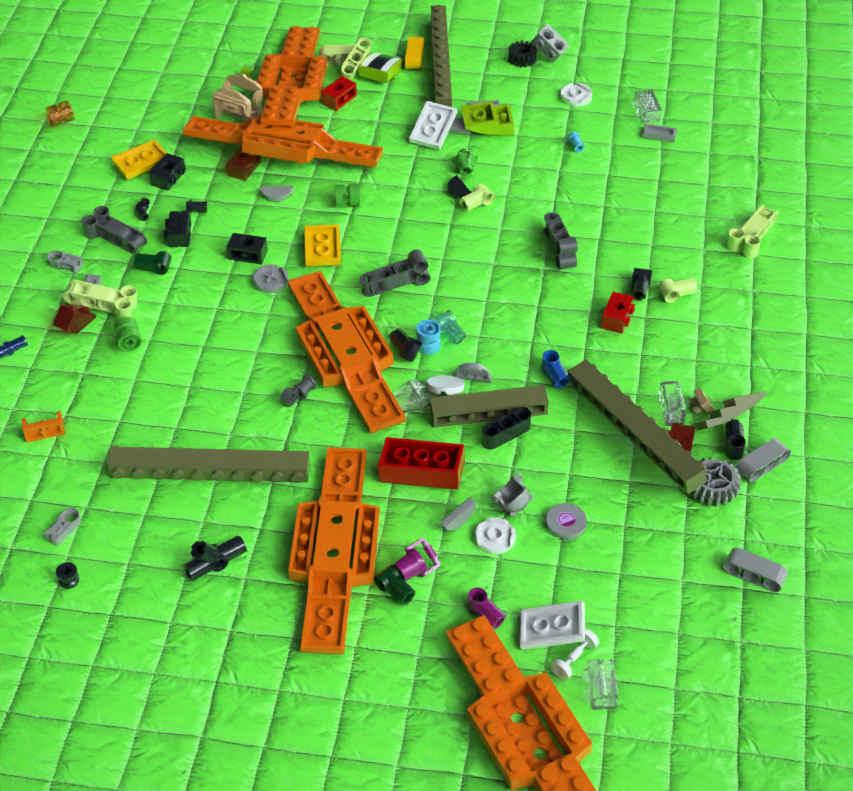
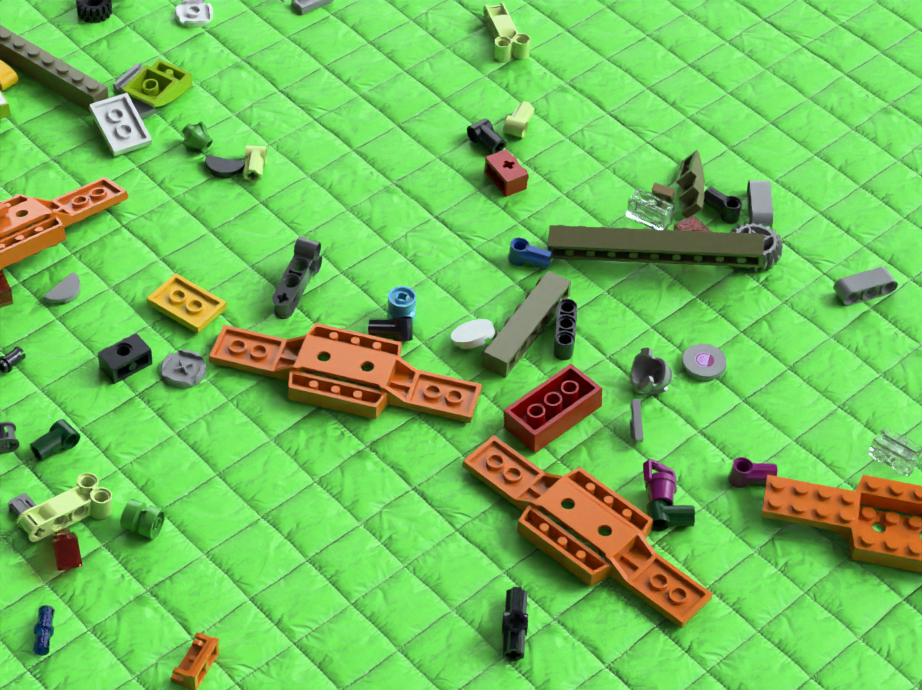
camera: 55 degrees left, 0 degrees up
olive brick [107,447,310,483] -> none
black brick [164,211,192,247] -> none
dark grey connector [280,375,317,407] -> none
bright green wheel [334,183,360,207] -> none
clear slope [392,380,436,414] -> none
clear light blue piece [433,310,466,345] -> none
light grey tile [454,363,492,383] -> none
white tile [475,517,516,554] -> none
white tile [520,601,585,650] -> none
dark grey piece [544,212,578,270] -> none
white wheel [550,629,599,680] -> none
medium azure pin [568,132,585,153] -> none

